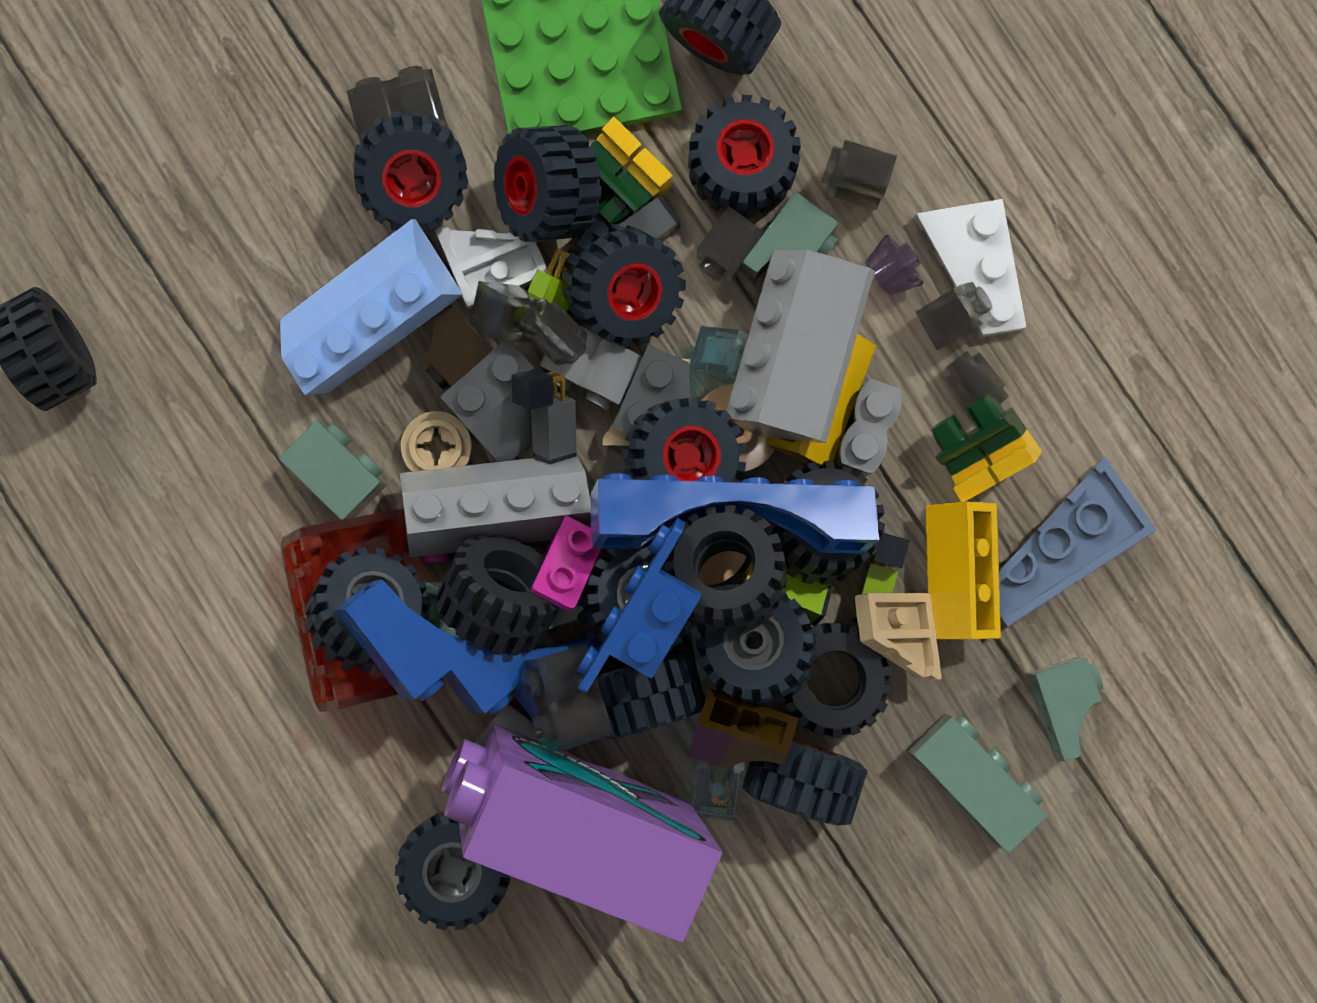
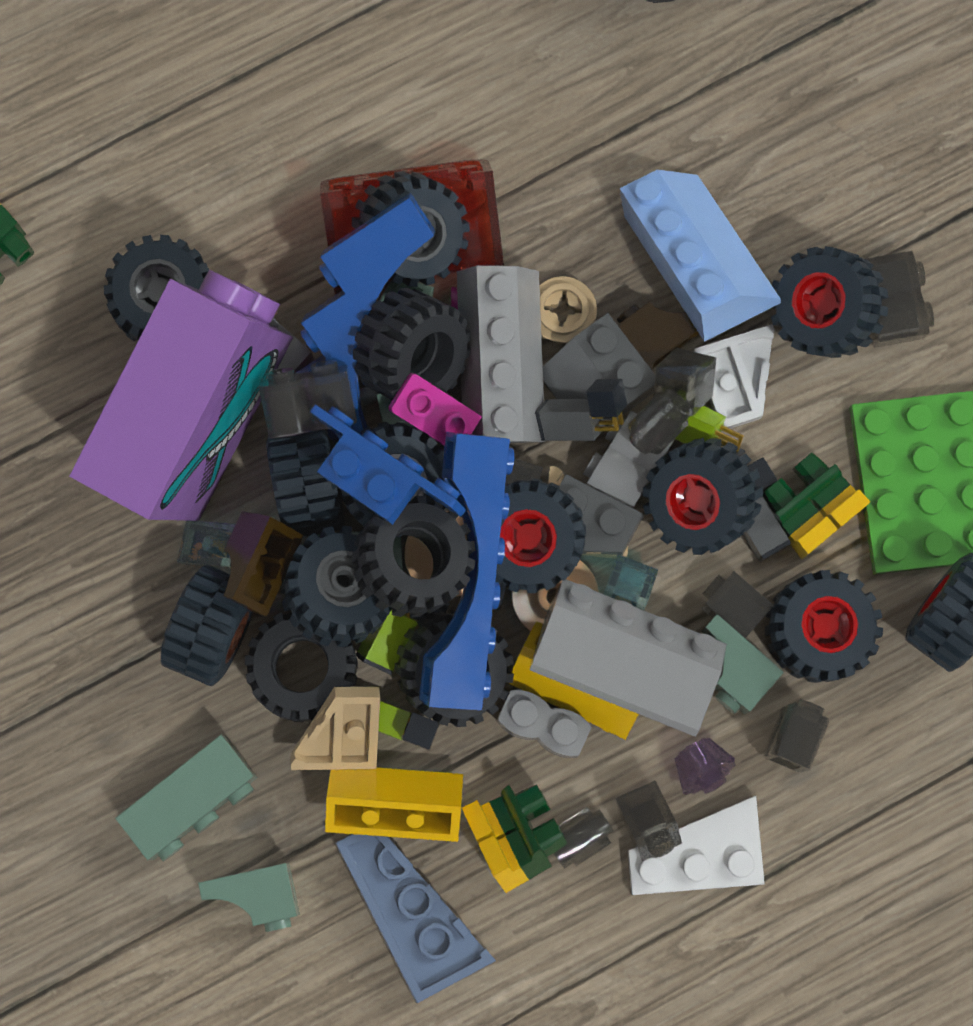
camera: 90 degrees right, 5 degrees down
sand green brick [278,420,387,523] -> none
black wheel [493,125,602,242] -> none

